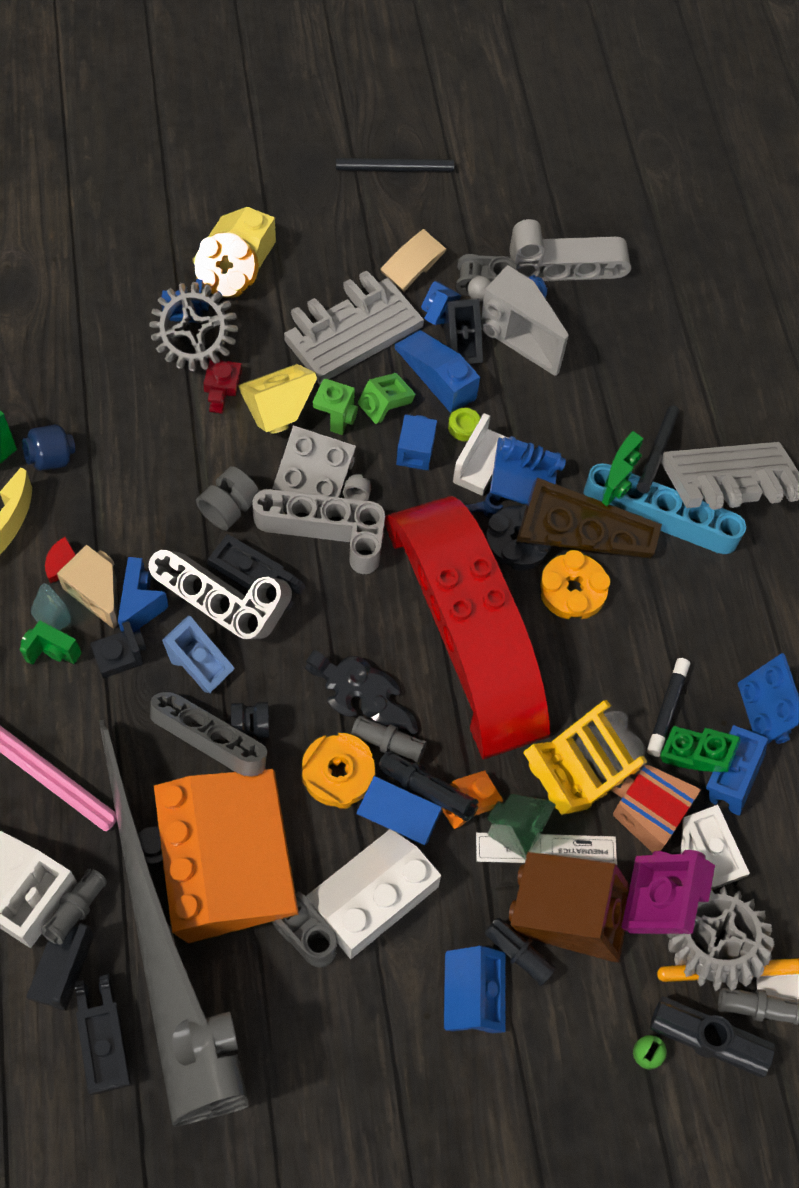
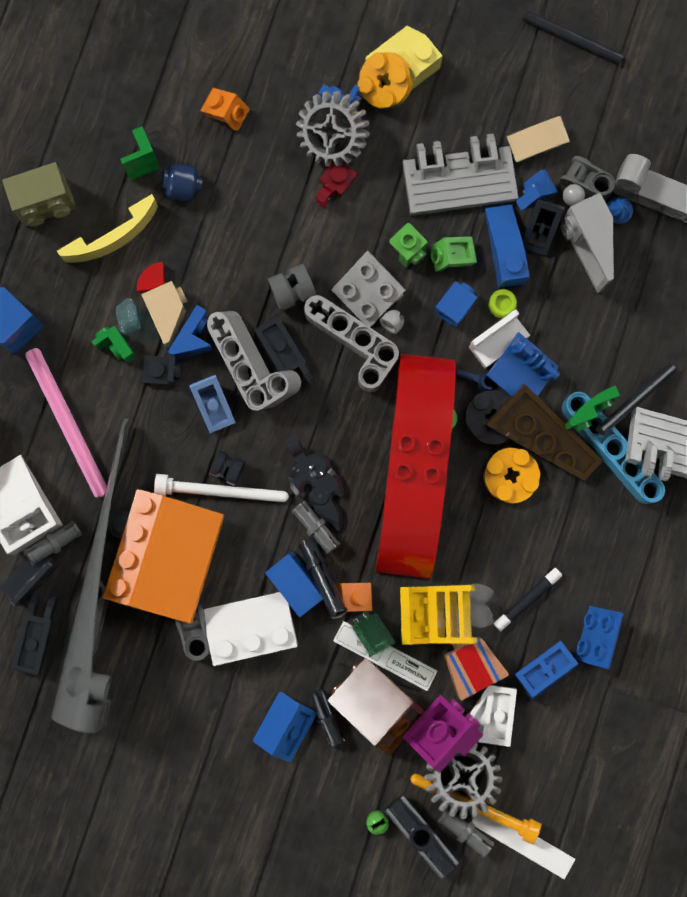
camera: 30 degrees right, 20 degrees up
dark grey beam [150,692,267,777] -> none
light yellow slope [238,364,317,434] -> none
light orange plate [302,733,375,809] -> none
green slope [660,726,741,772] -> none
none -> white piece [154,474,289,502]
none -> orange bracket [200,88,249,131]

